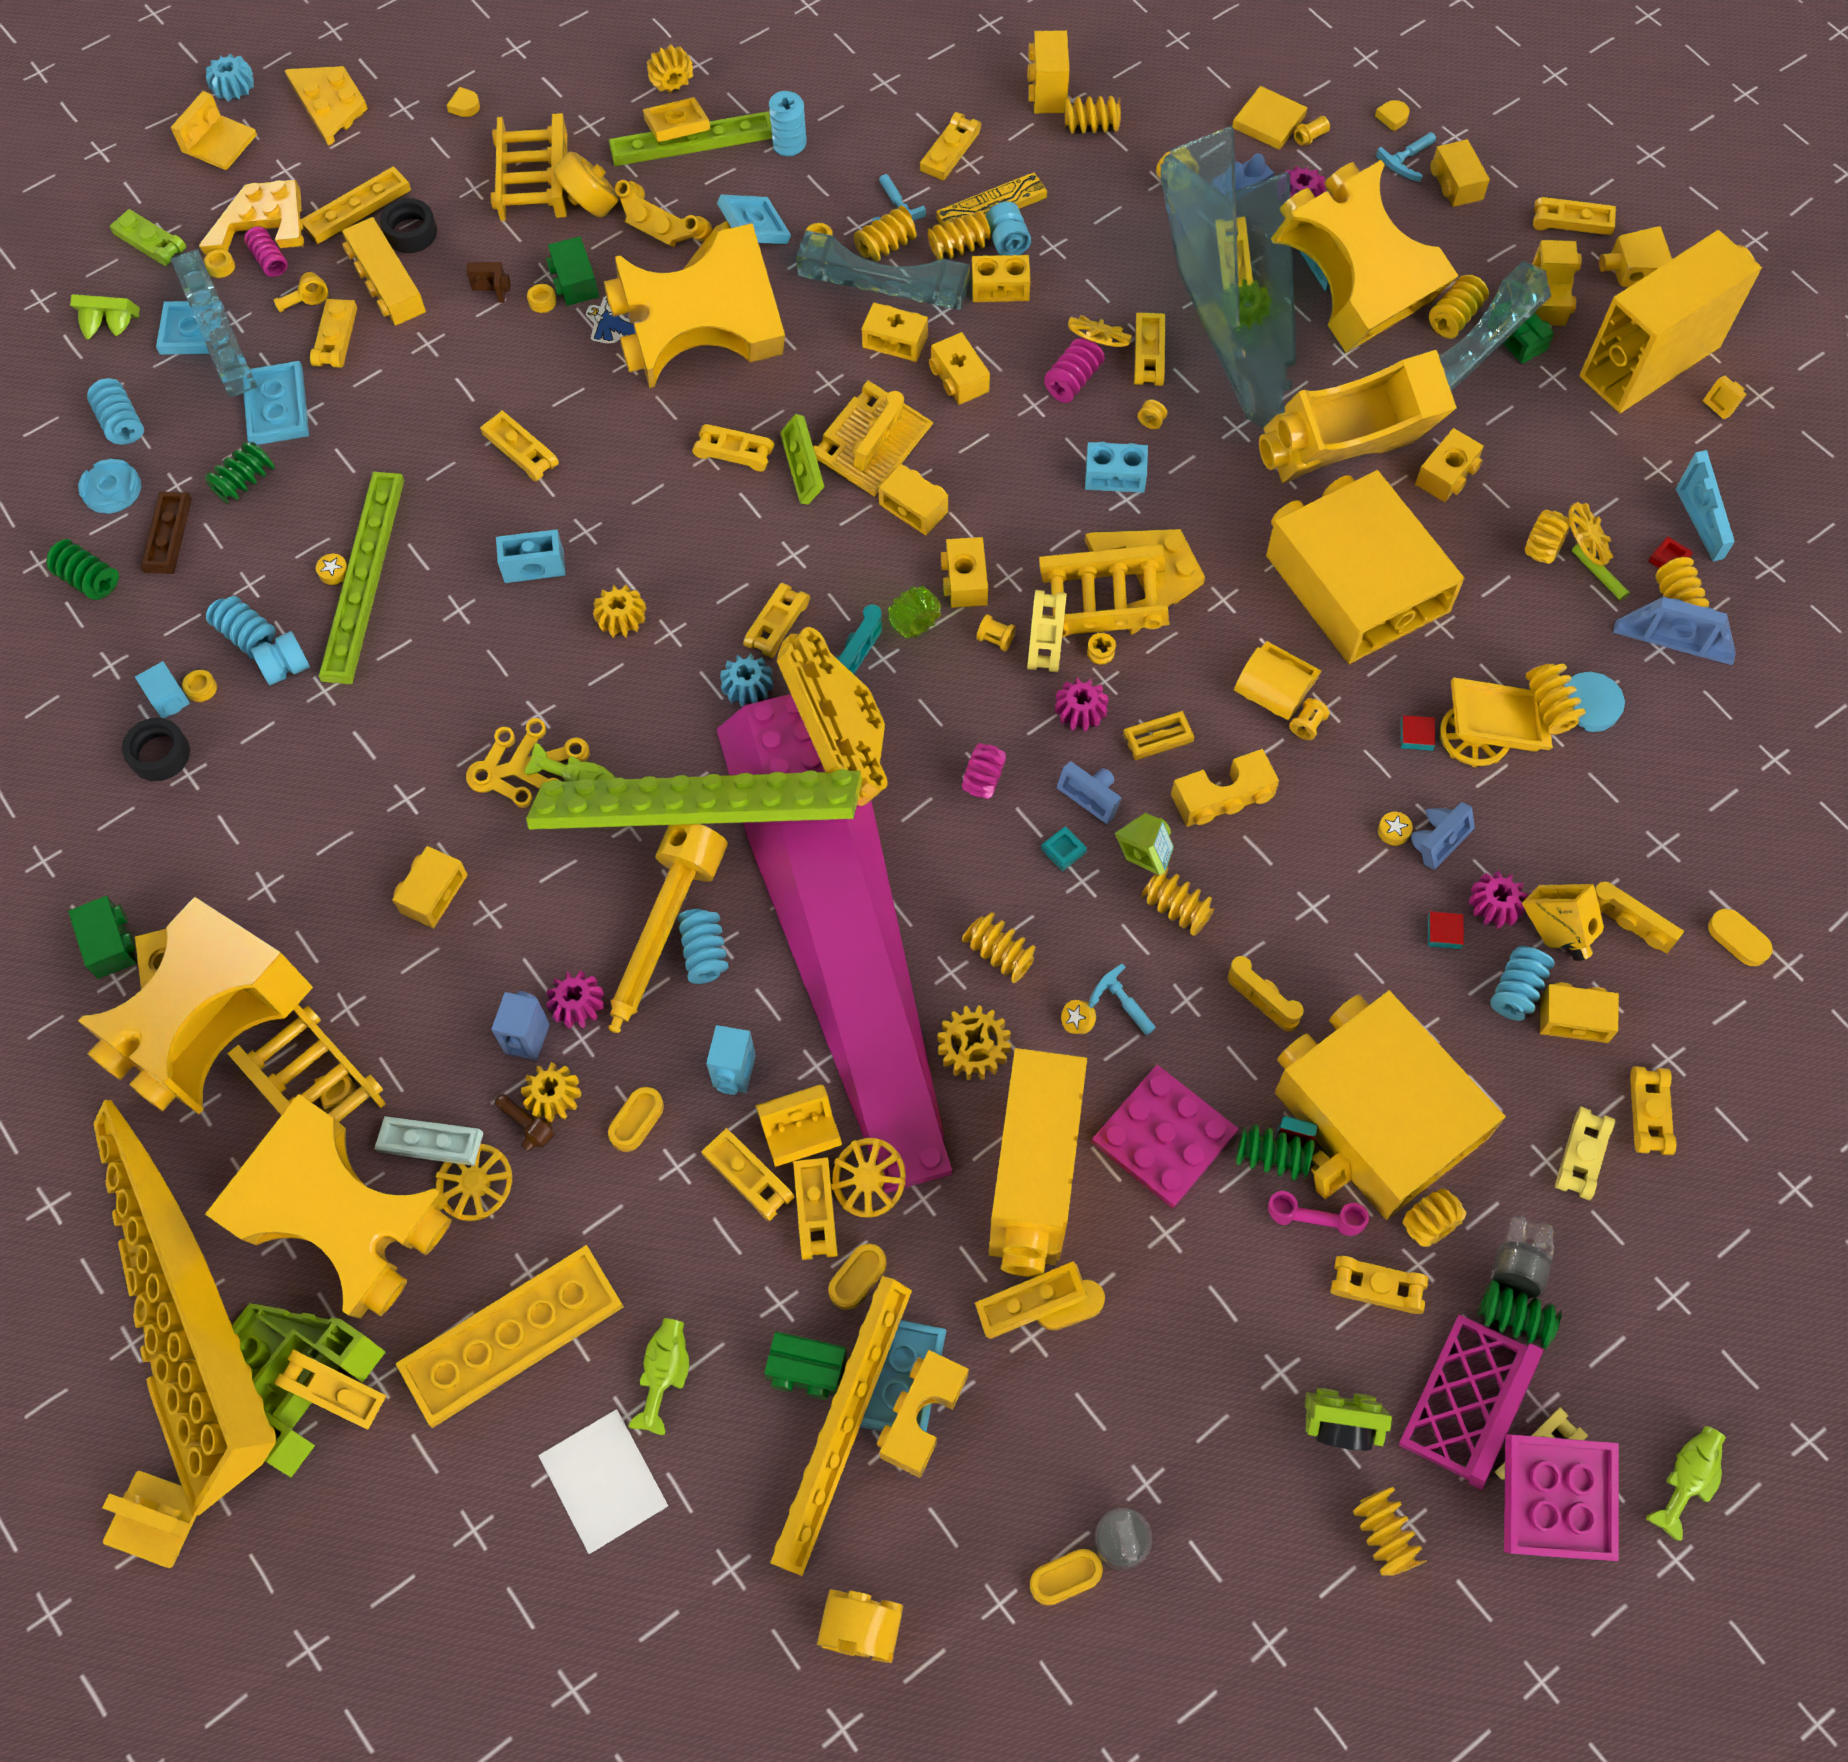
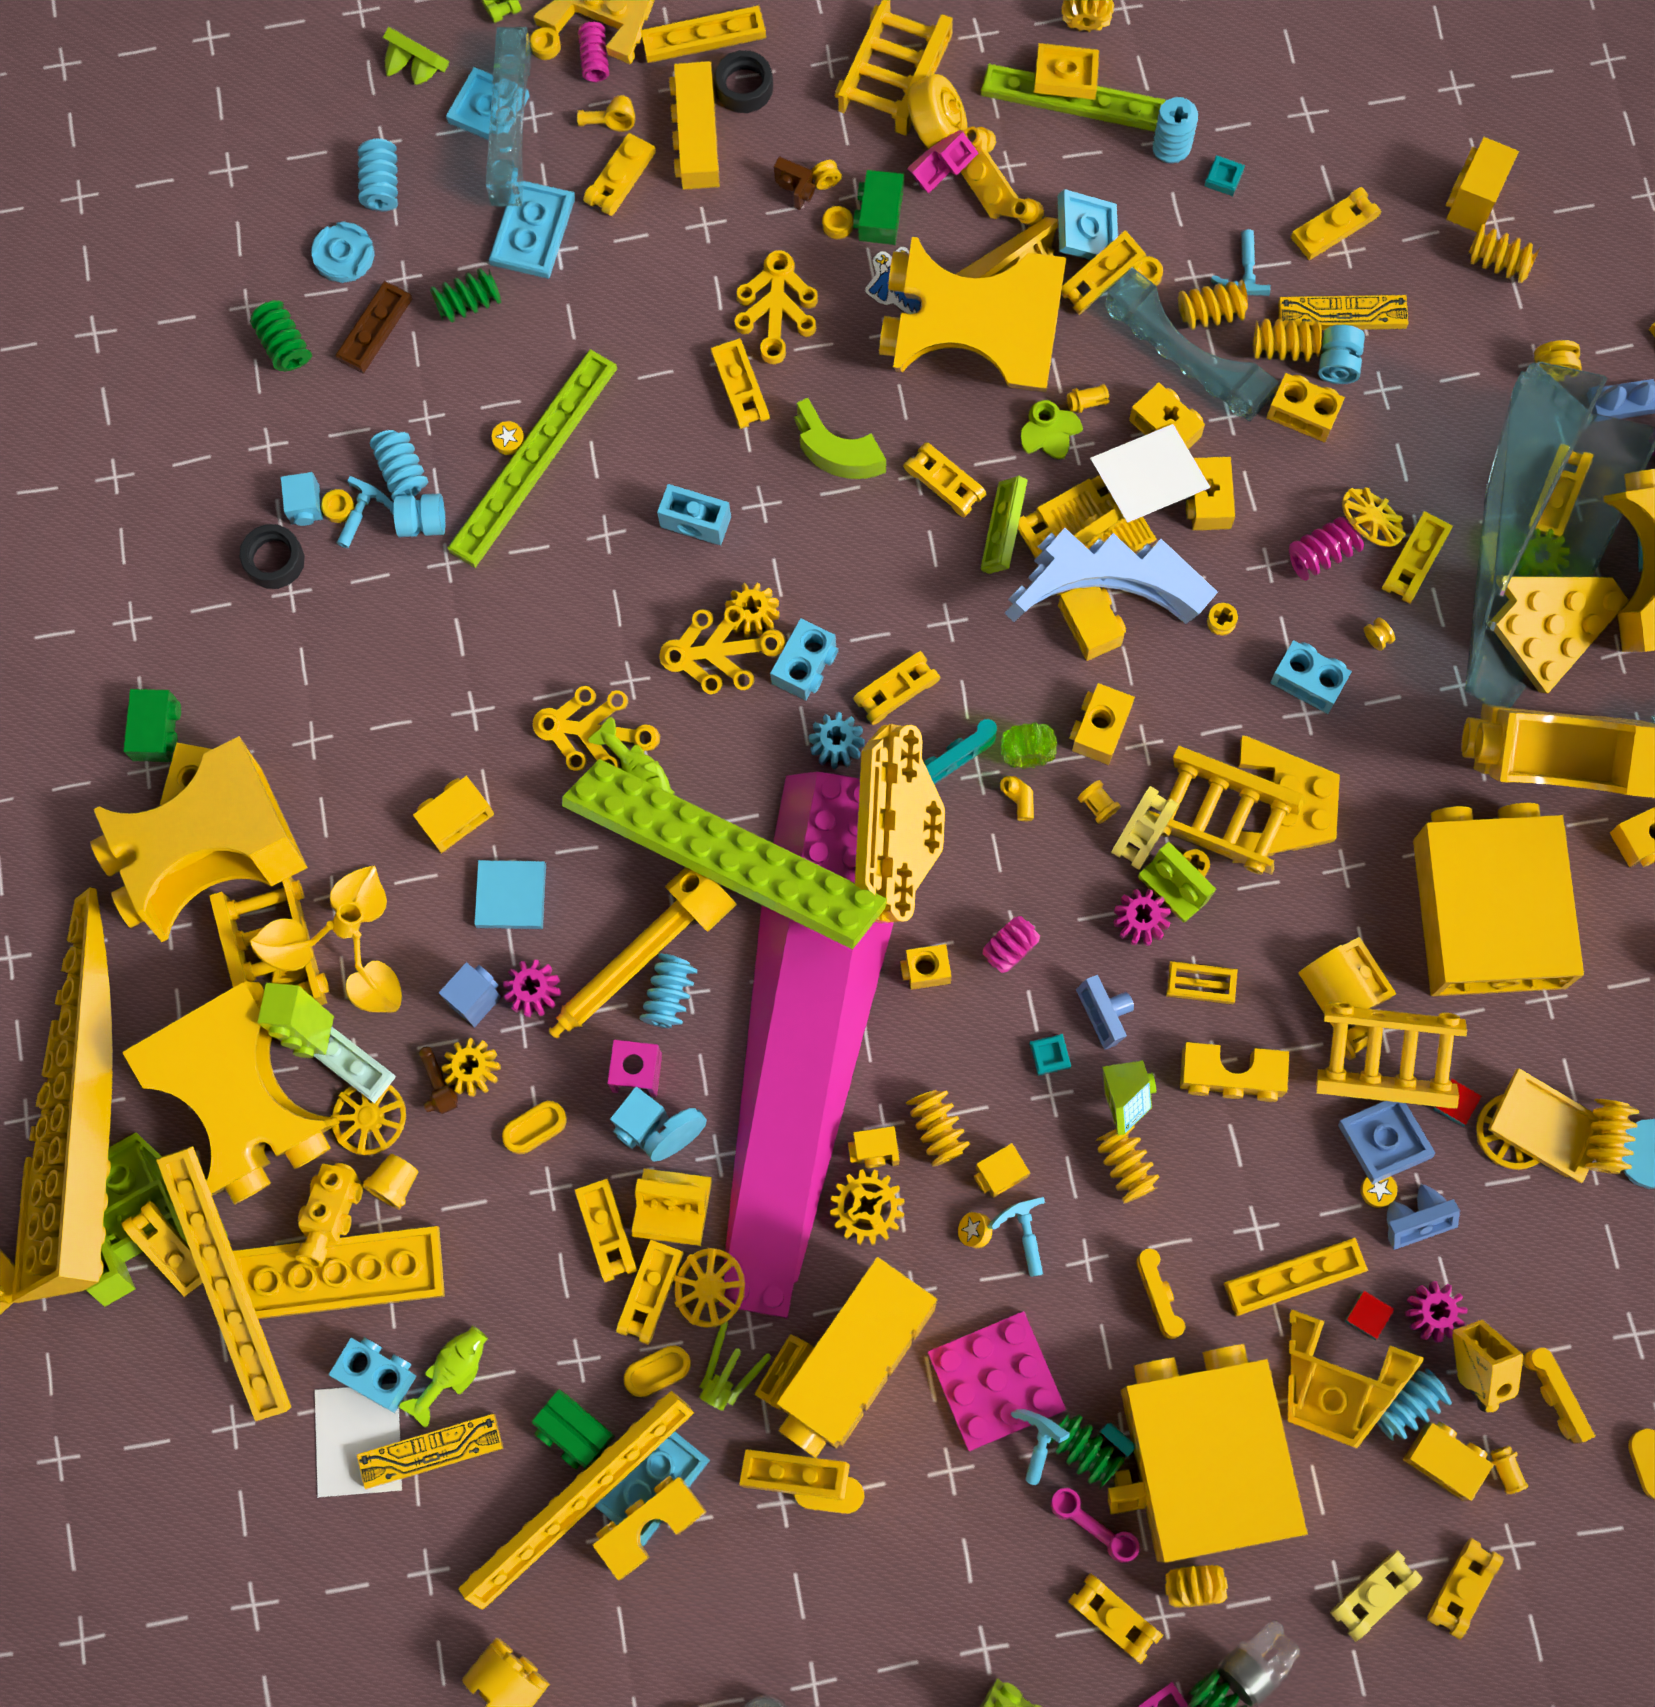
camera: 30 degrees right, 10 degrees up
none -> yellow plate [156,1146,291,1421]
none -> yellow plant [250,866,402,1013]
none -> lime brick [258,983,334,1058]
none -> yellow brick [296,1163,363,1267]
none -> medium azure brick [329,1337,416,1413]
none -> medium azure piece [337,476,394,548]
none -> yellow tile [357,1414,504,1489]
none -> yellow piece [362,1154,419,1210]
none -> medium azure tile [475,860,546,929]
none -> dark pink piece [608,1040,662,1097]
none -> medium azure tile [644,1108,707,1161]
none -> yellow plant [659,605,786,694]
none -> lime plant [699,1321,771,1411]
none -> yellow plant [735,250,818,364]
none -> yellow tile [754,1334,815,1410]
none -> medium azure brick [770,618,838,700]
none -> lime arch [794,398,886,479]
none -> yellow bush [812,160,842,190]
none -> yellow brick [848,1126,900,1168]
none -> yellow brick [900,944,951,990]
none -> dark pink slope [907,130,979,194]
none -> yellow brick [974,1143,1030,1198]
none -> yellow arm [1000,776,1034,821]
none -> light blue arch [1005,528,1218,624]
none -> medium azure piece [1011,1409,1070,1485]
none -> lime plate [1021,400,1083,459]
none -> yellow plate [1061,230,1146,315]
none -> yellow pin [1067,384,1109,413]
none -> white sticker [1090,424,1211,523]
none -> lime bracket [1138,841,1216,922]
none -> teal tile [1204,155,1245,196]
none -> yellow bush [1207,603,1238,636]
none -> yellow tile [1223,1238,1368,1317]
none -> yellow wing [1288,1309,1423,1448]
none -> yellow fence [1316,1002,1467,1109]
none -> medium blue plate [1338,1101,1435,1184]
none -> yellow wing [1488,576,1629,694]
none -> yellow pin [1490,1445,1528,1495]

